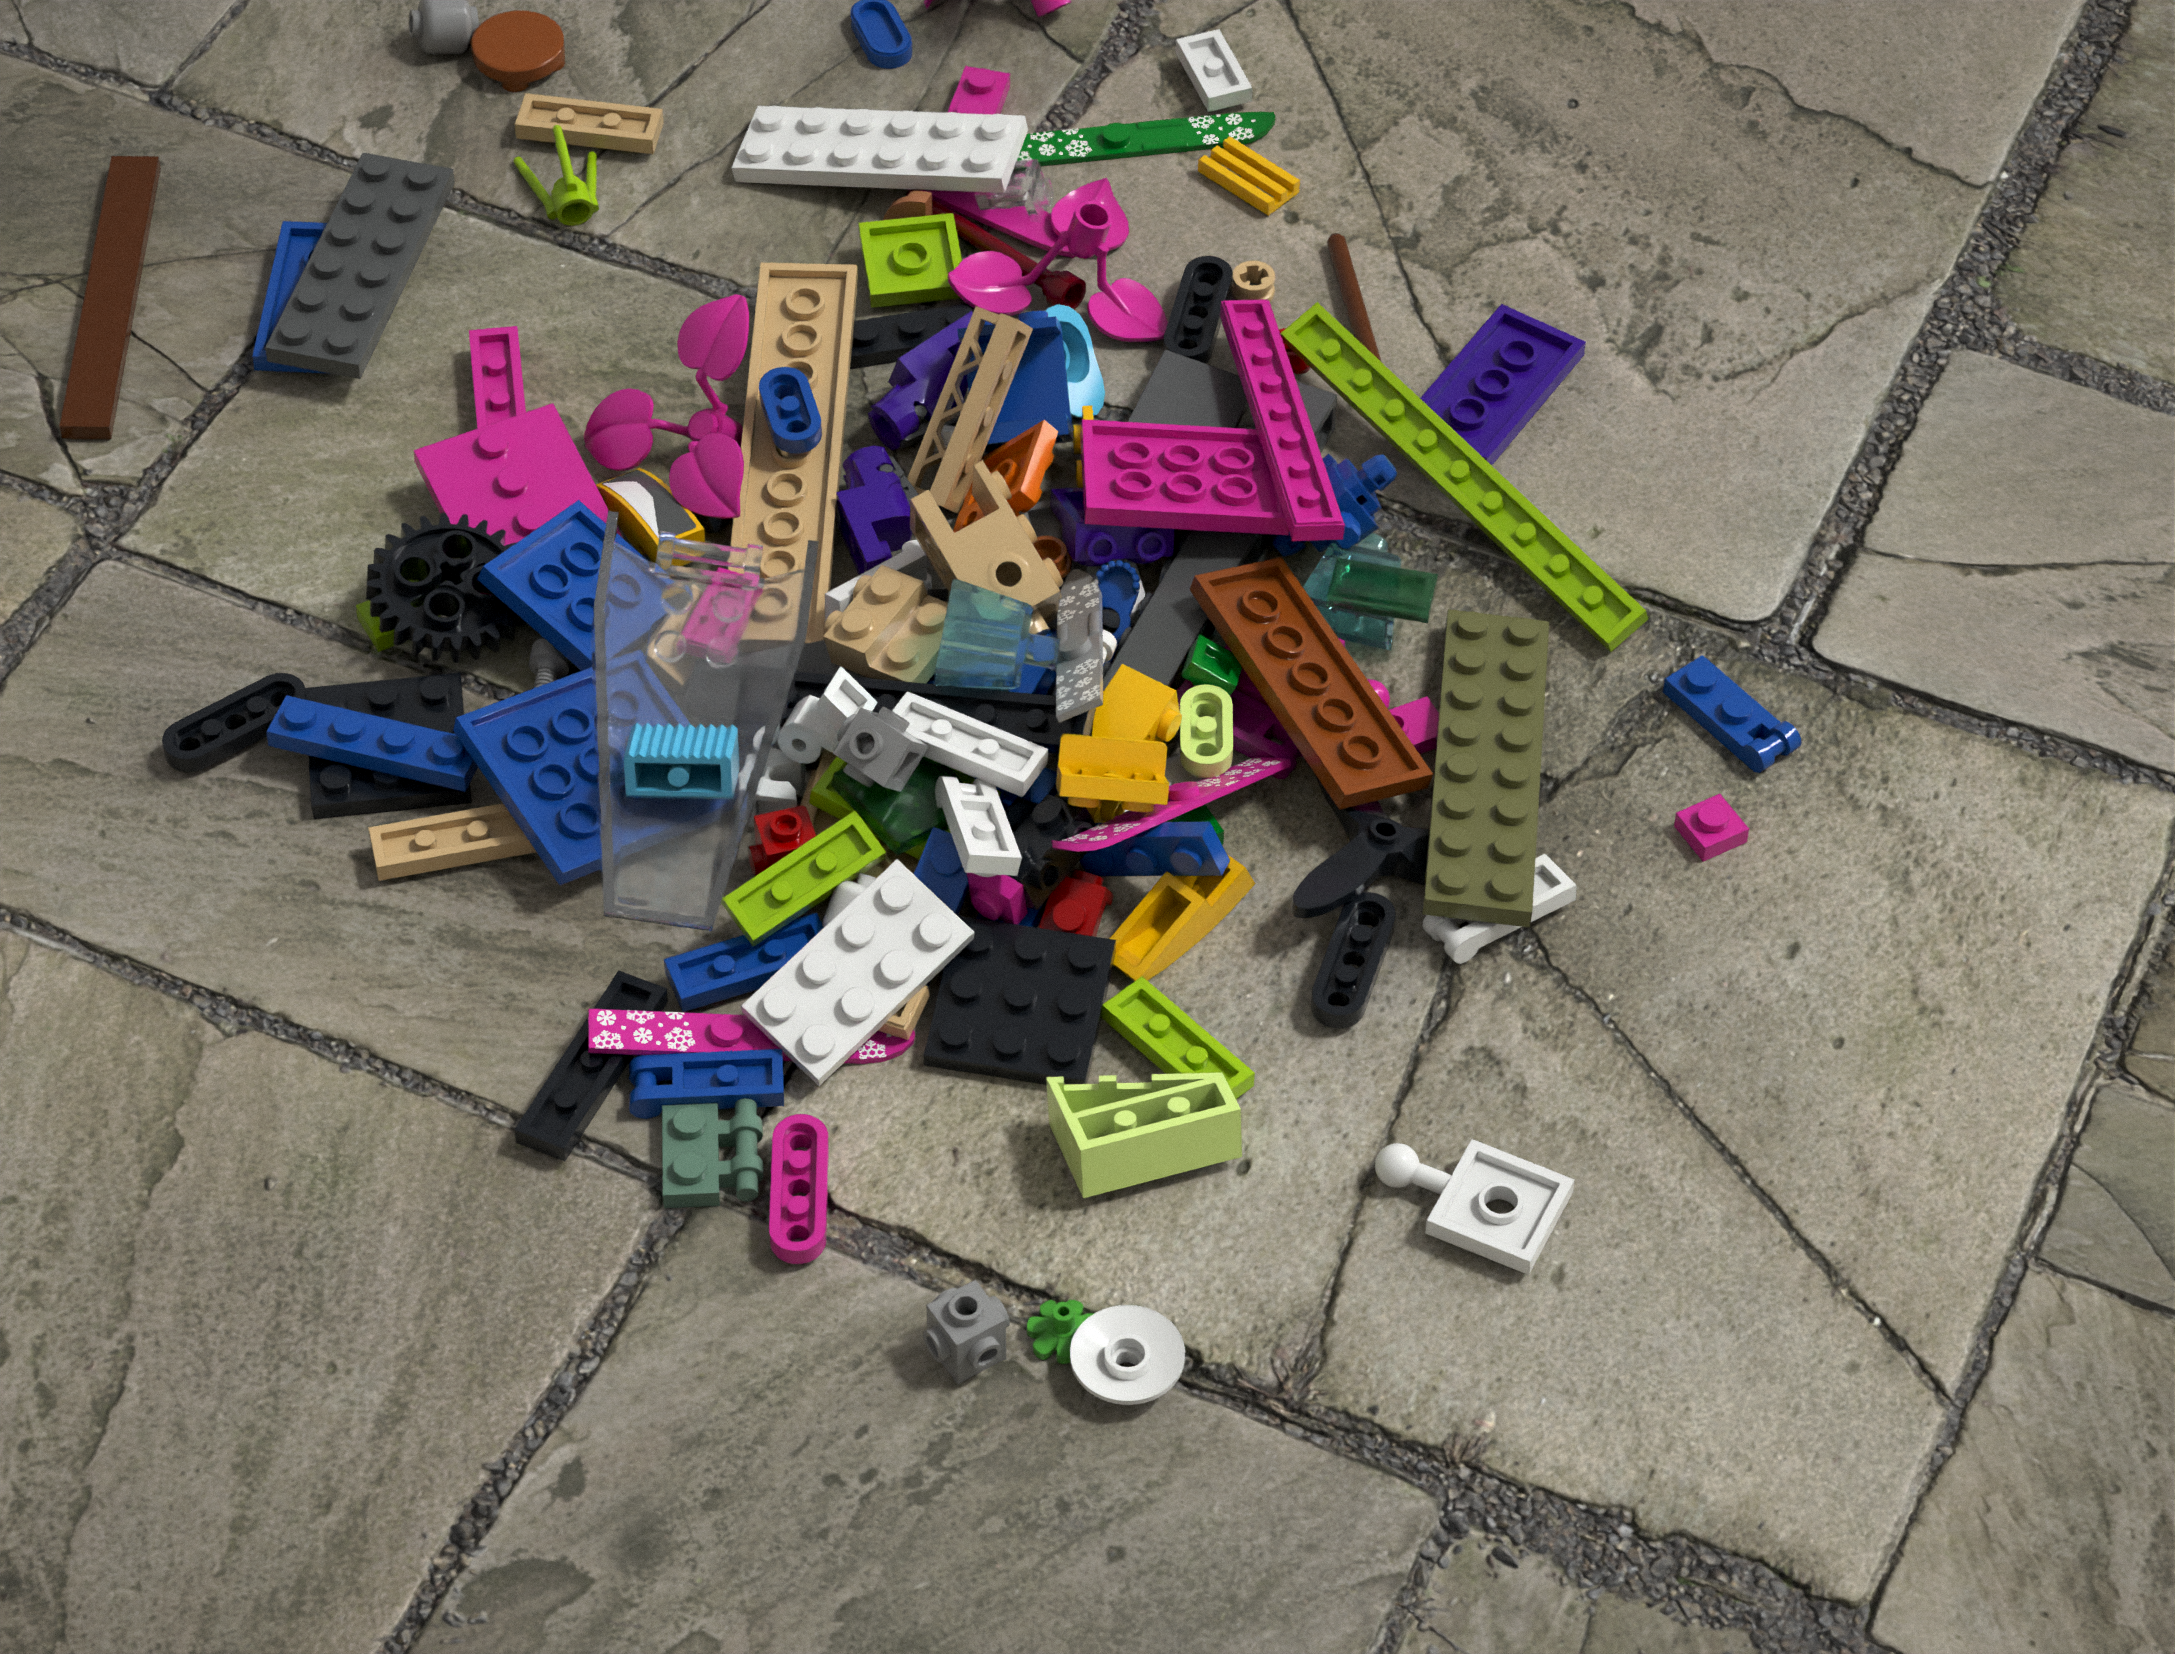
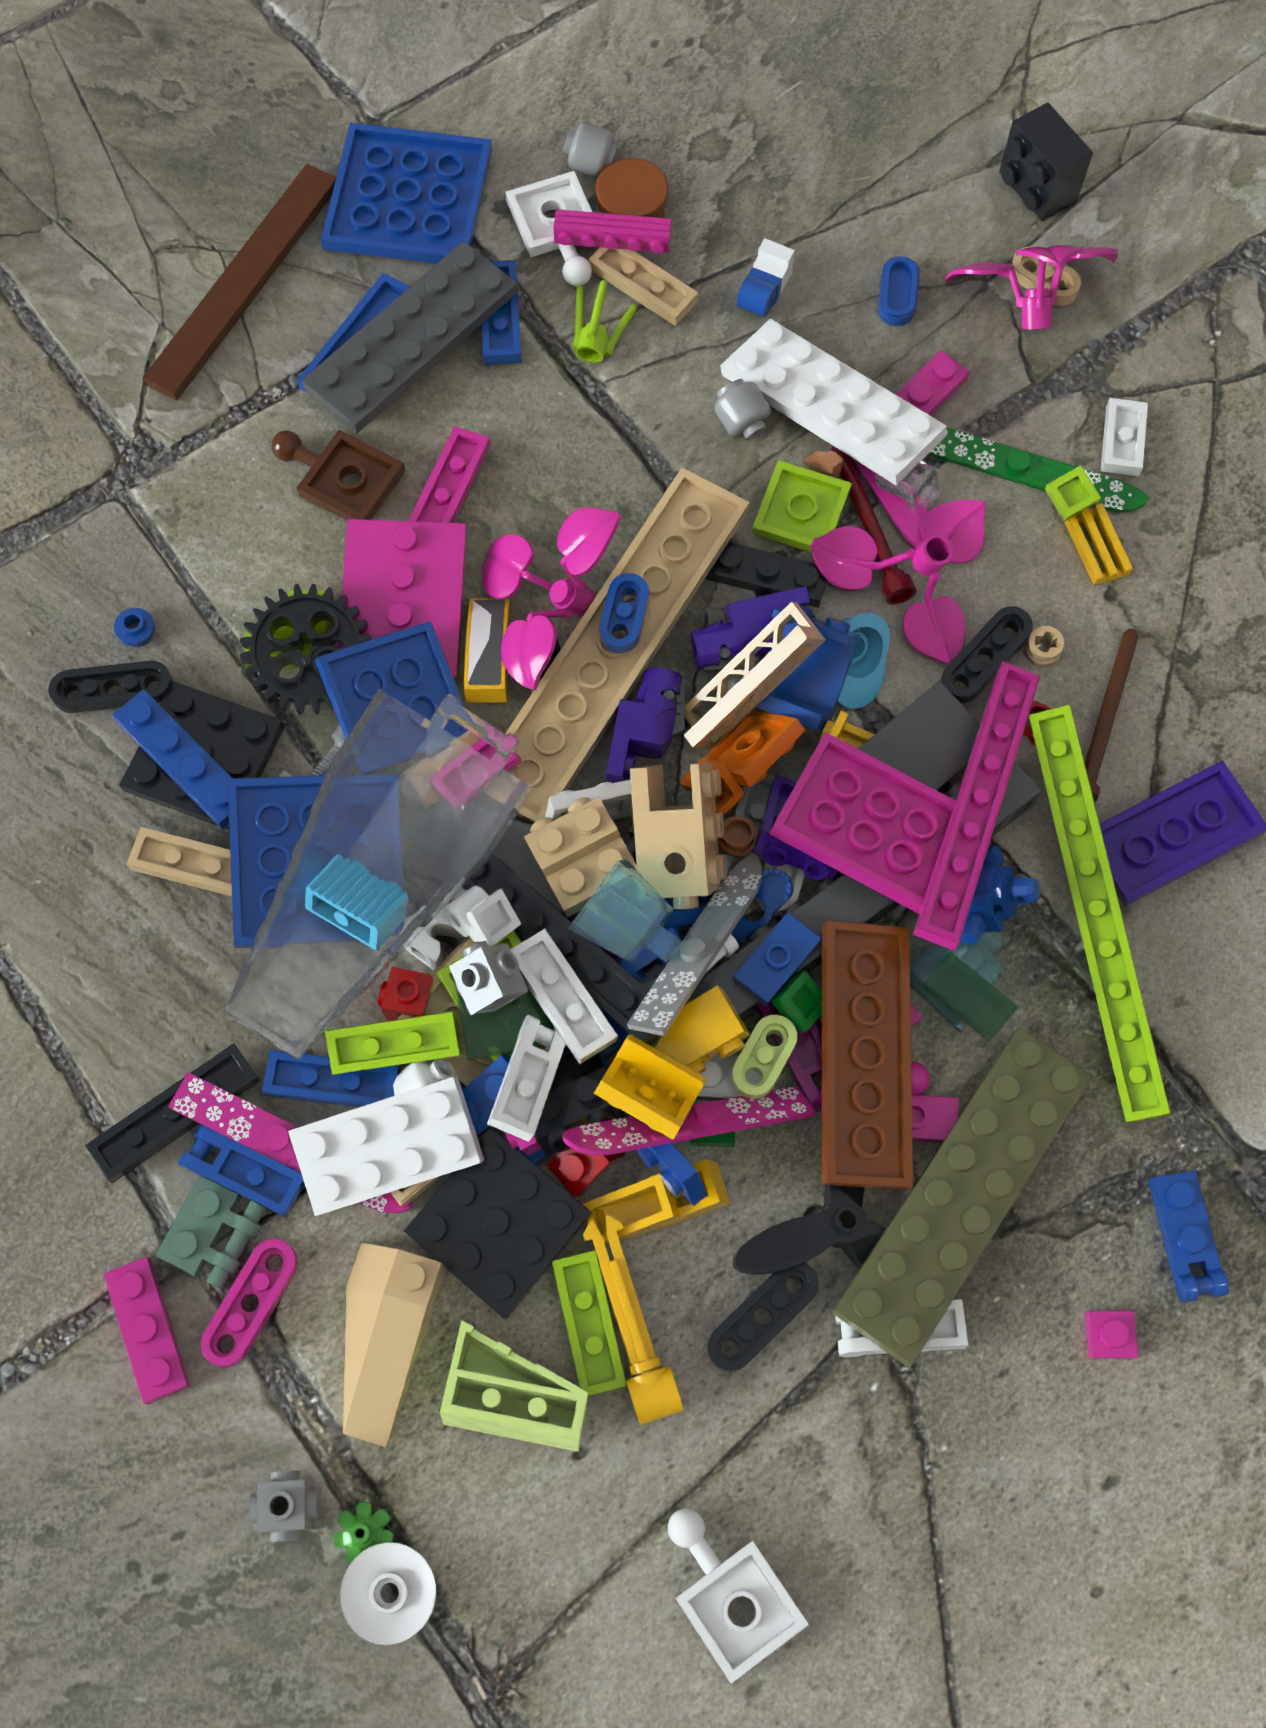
camera: 30 degrees right, 20 degrees up
none -> dark pink plate [104,1257,191,1405]
none -> blue plate [114,608,155,647]
none -> reddish brown plate [271,430,405,520]
none -> blue plate [321,122,492,264]
none -> tan wedge [343,1243,447,1448]
none -> blue plate [482,260,522,365]
none -> white plate [506,171,592,286]
none -> dark pink piece [553,209,672,253]
none -> yellow piece [583,1215,684,1426]
none -> light grey head [714,378,771,439]
none -> blue plate [733,912,822,1007]
none -> leg [736,238,795,318]
none -> lime tile [1045,465,1101,522]

